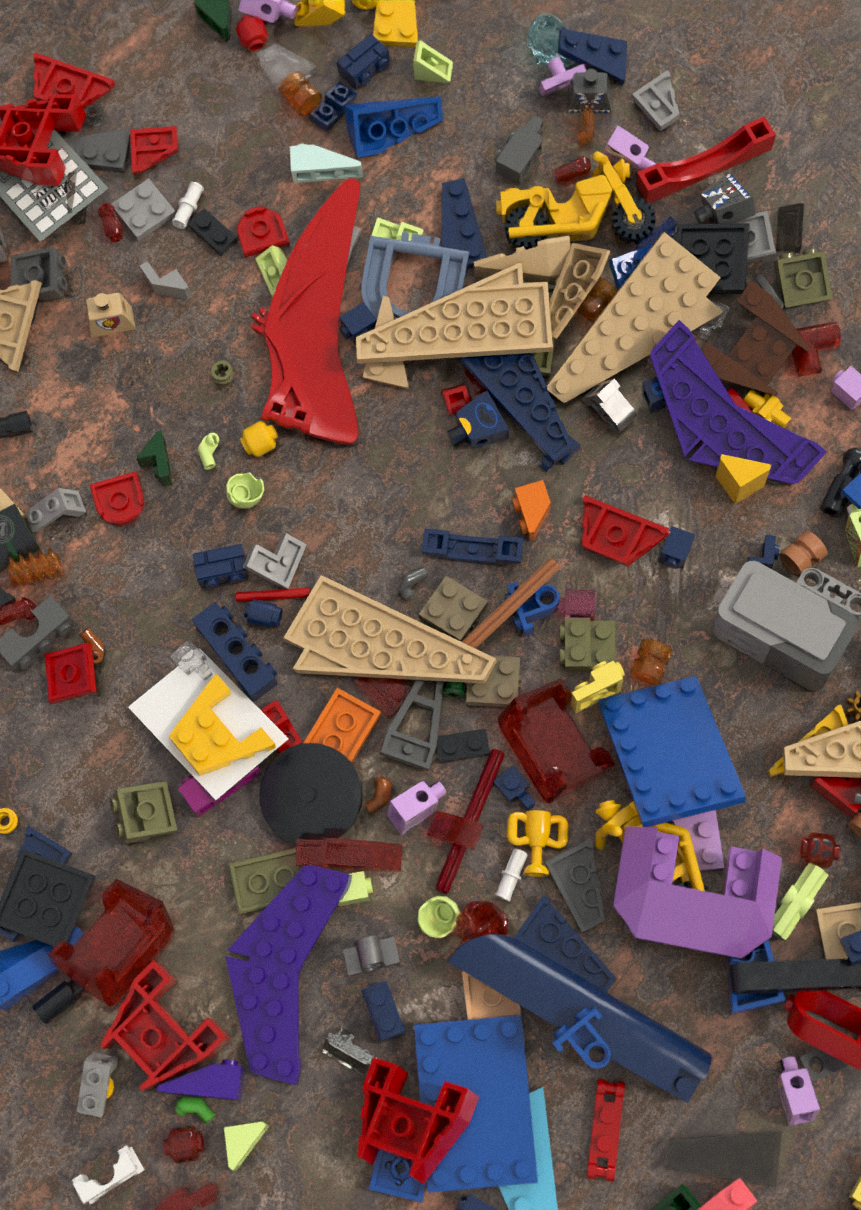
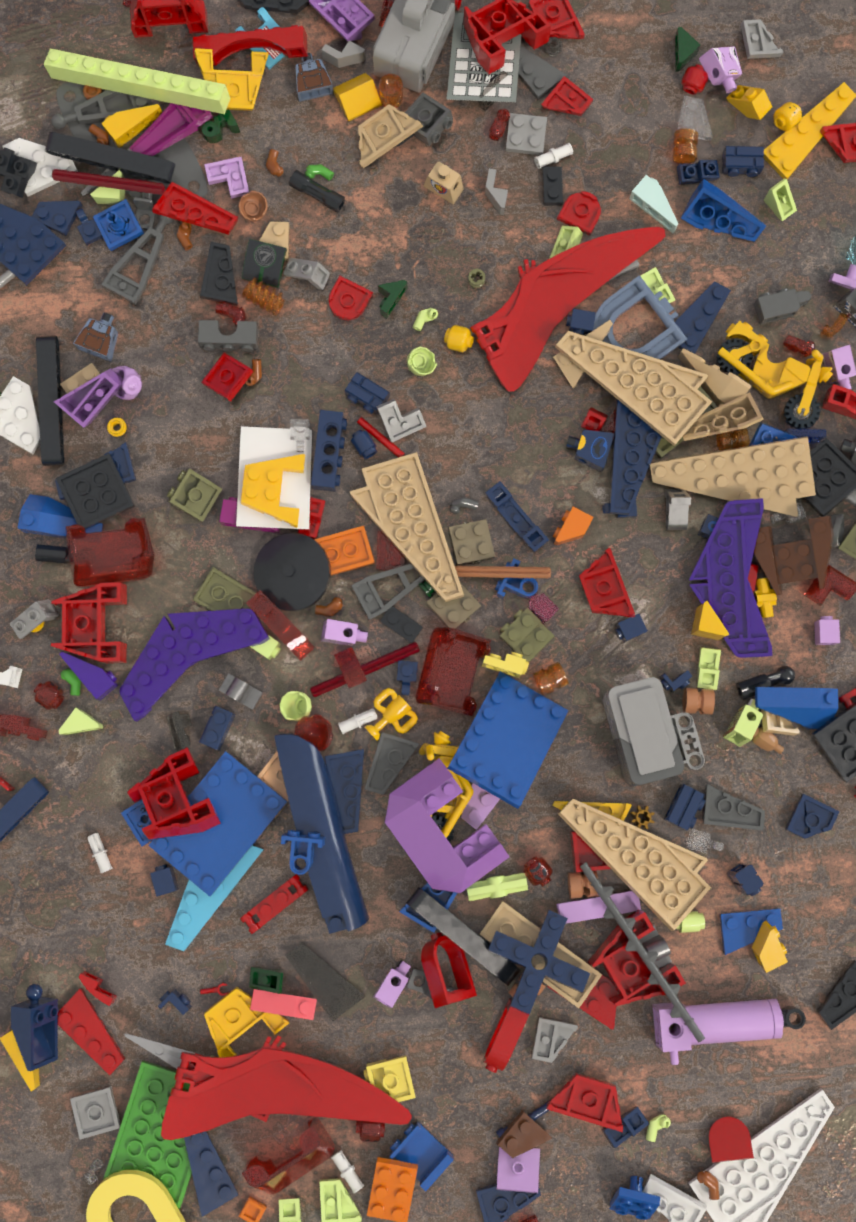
camera: 35 degrees right, 10 degrees up
none -> yellowish green slope [697,647,721,690]

